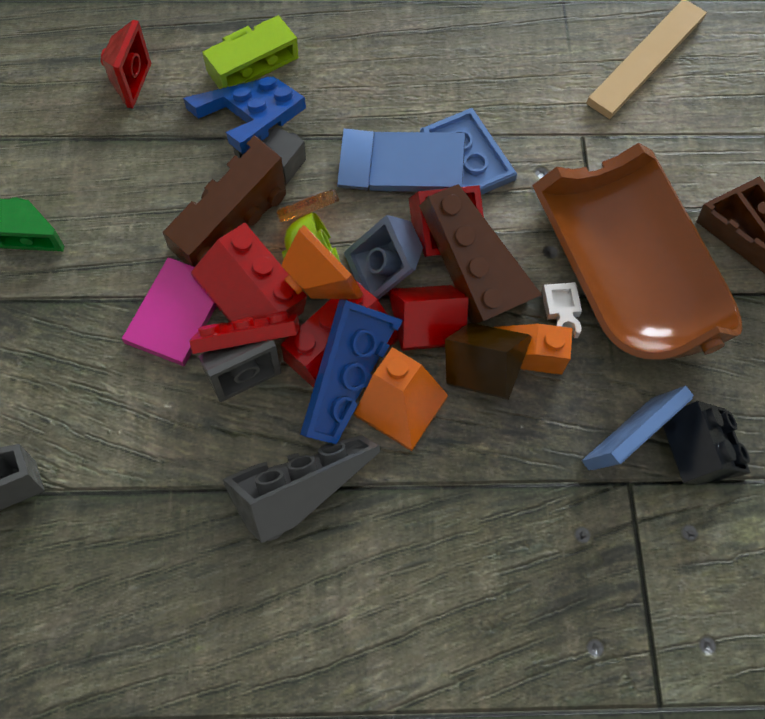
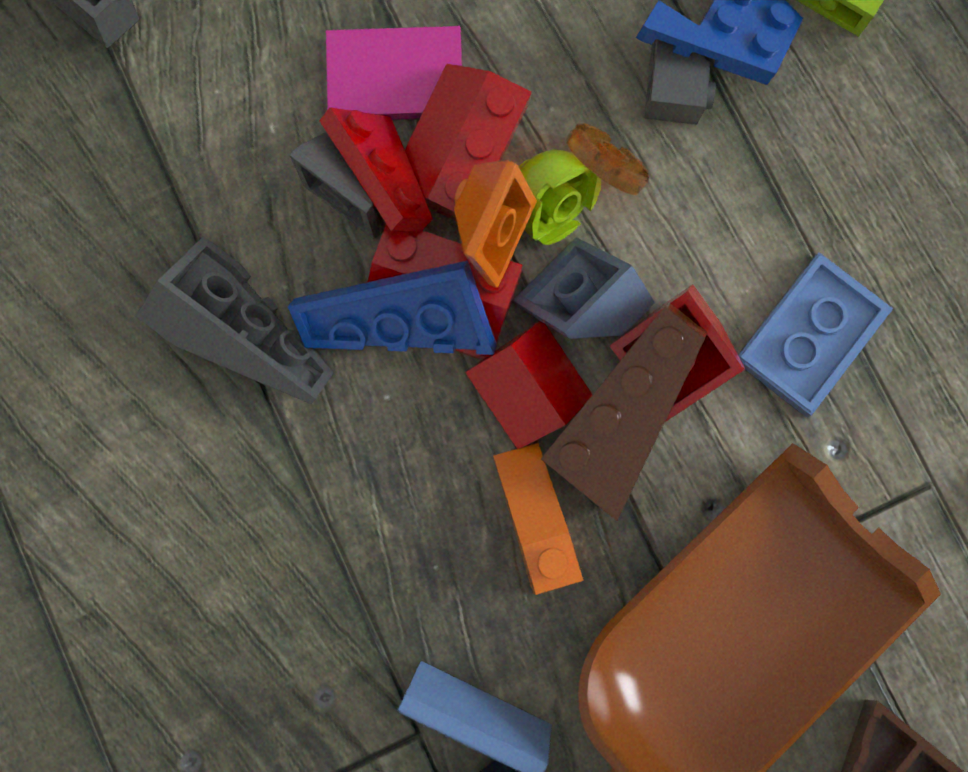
camera: 65 degrees right, 15 degrees up
reddish brown wedge [163,135,286,267] -> none
medium blue slope [337,128,374,190] -> none
orange slope [354,347,448,451] -> none
medium blue tile [369,132,465,192] -> none
dark brown slope [445,323,532,400] -> none
white plate [542,282,582,338] -> none

